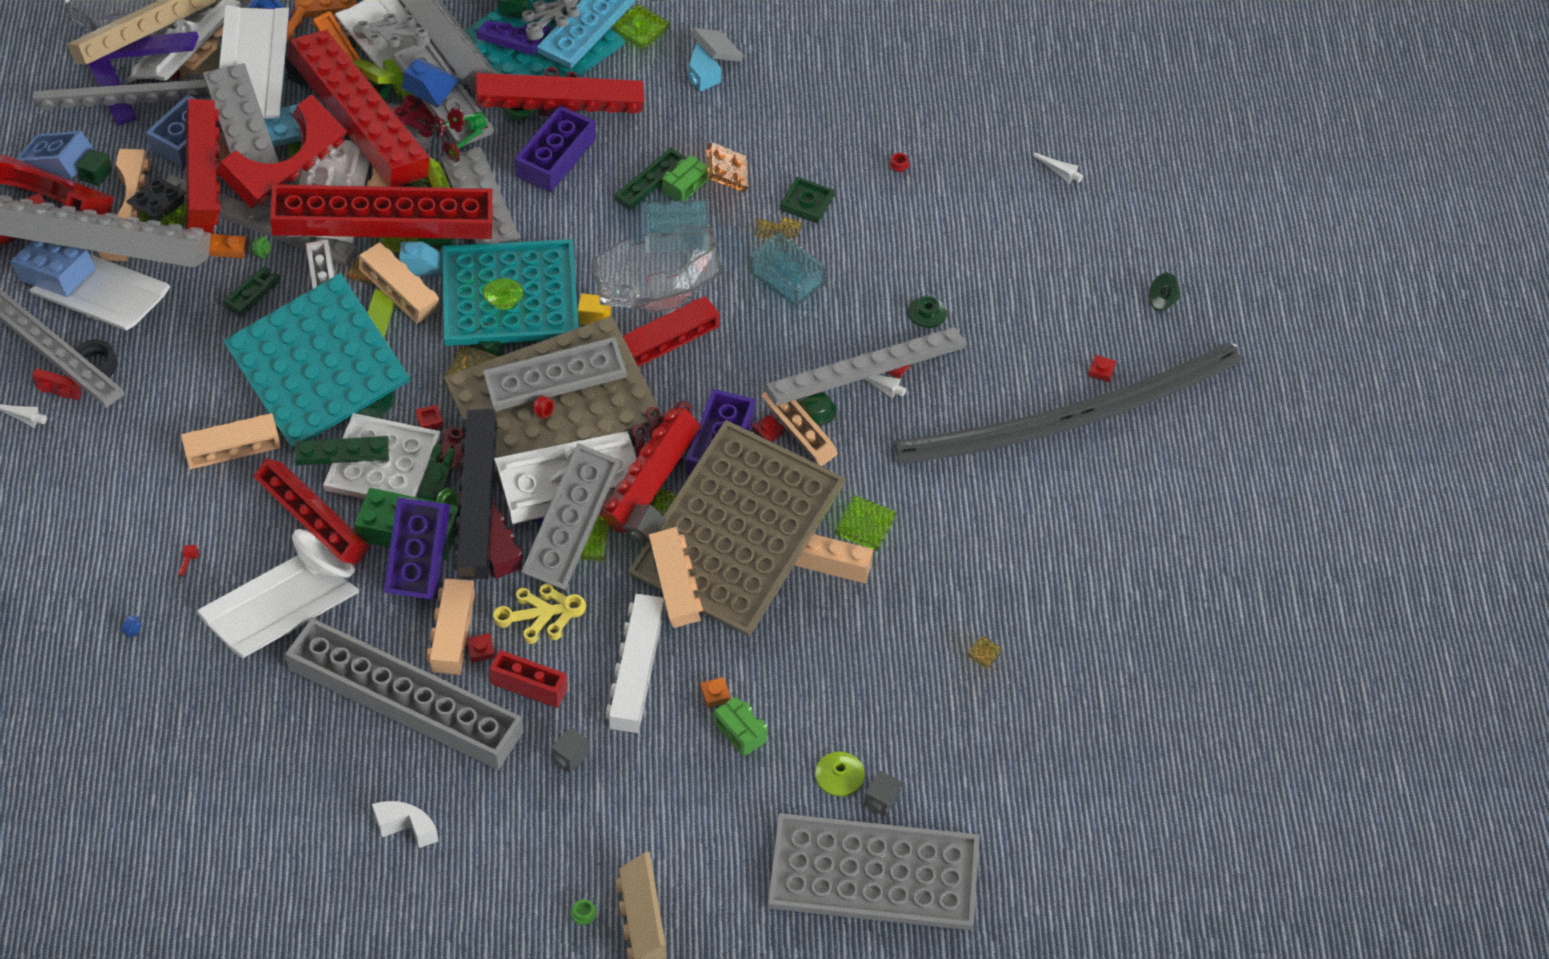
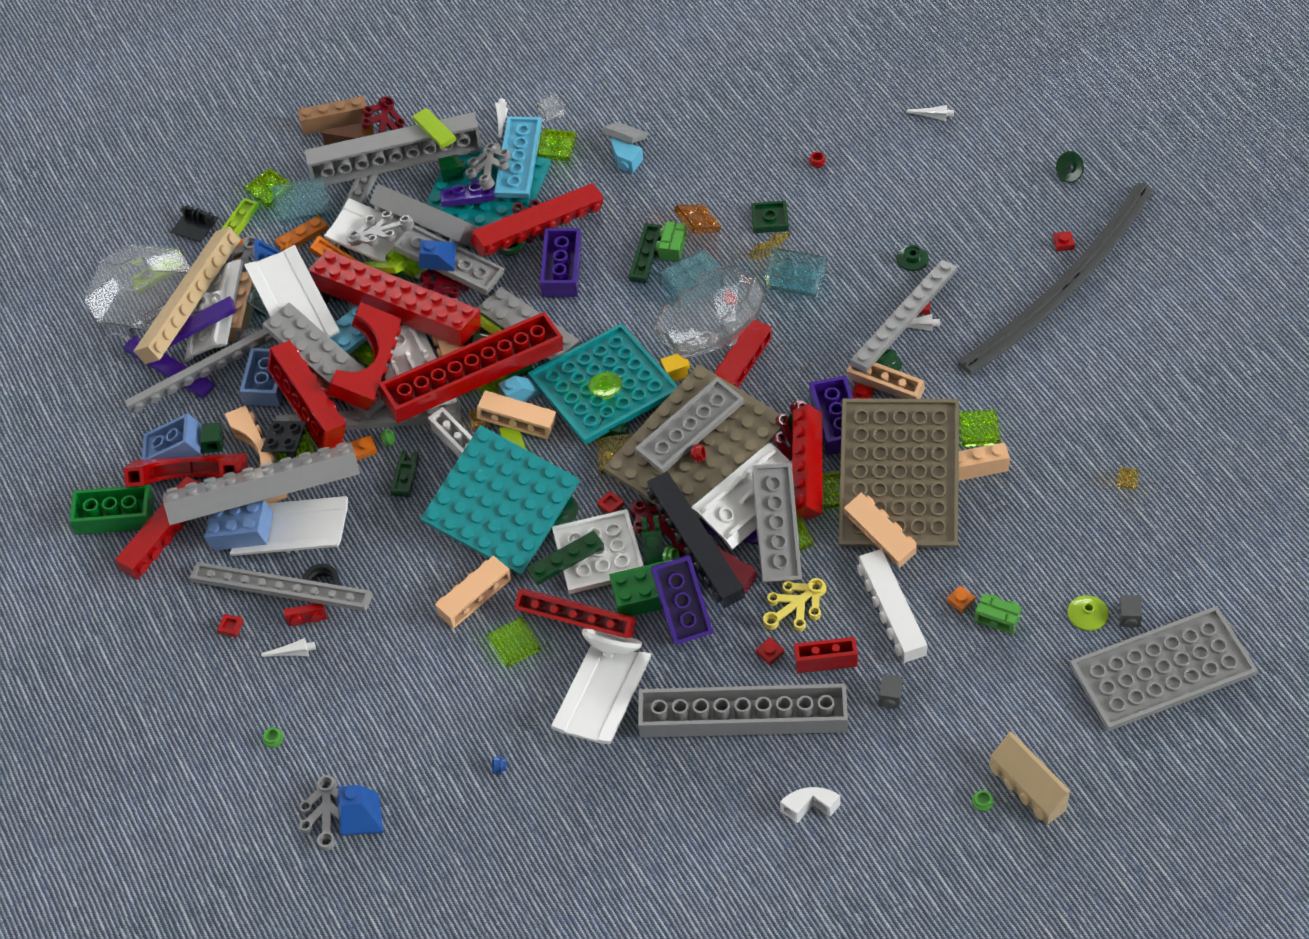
camera: 20 degrees left, 0 degrees up
red hand [178,545,199,577] -> none
light nougat brick [427,578,475,675] -> none
plant [434,107,487,163] -> none
dark grey brick [623,505,665,542] -> none
none -> clear neon green plate [487,617,542,668]

